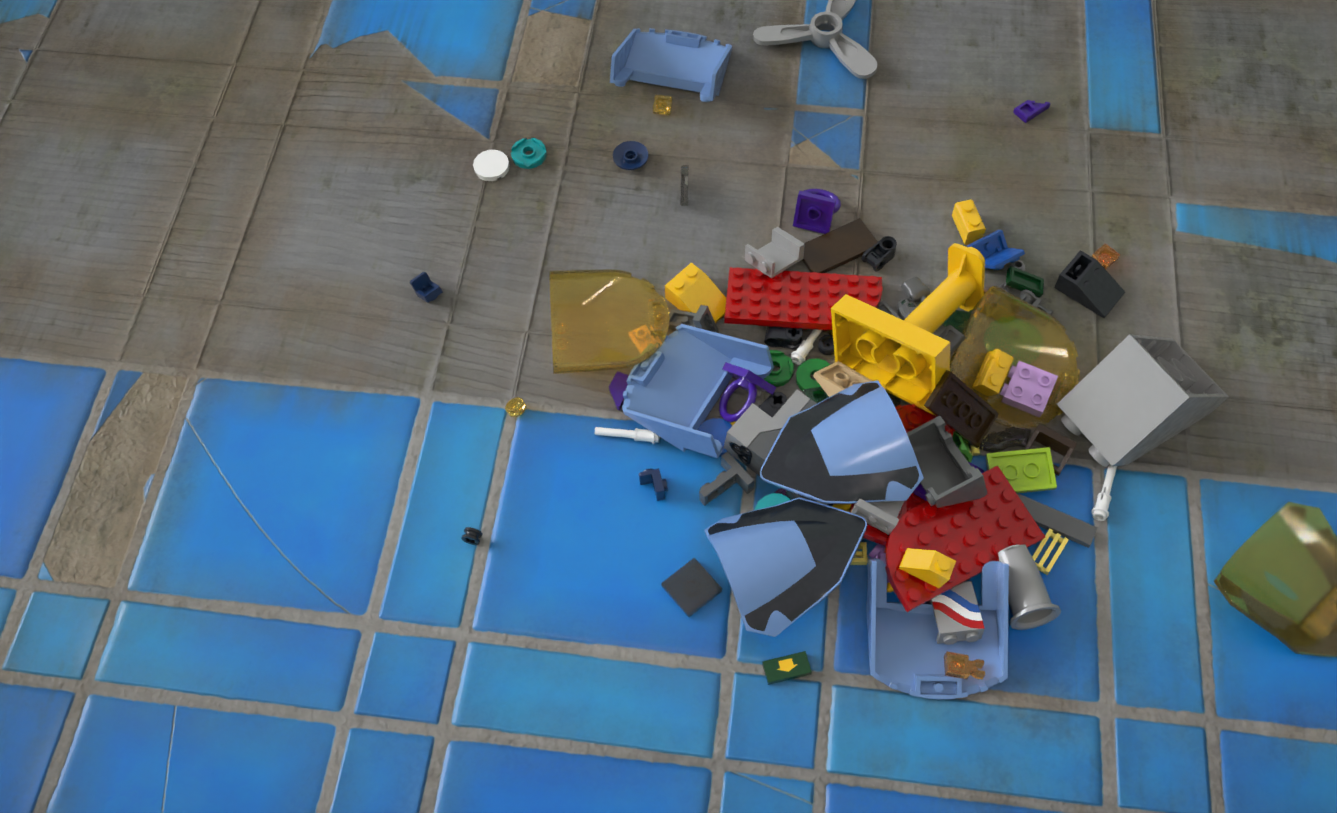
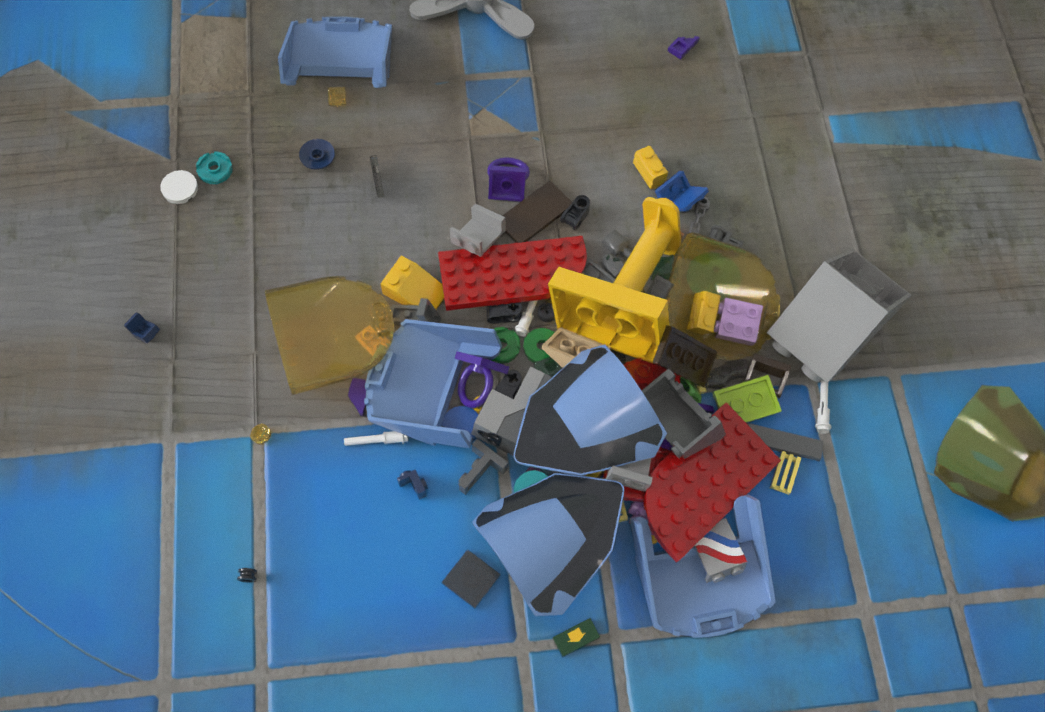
camera: 20 degrees left, 5 degrees up
yellow slope [899,548,956,588] -> none
clear orange plate [944,651,985,680] -> none
light grey piece [998,544,1061,630] -> none
dark green tile [1006,266,1044,298] -> none
black slope [1054,250,1125,318] -> none
clear orange plate [1092,243,1120,269] -> none

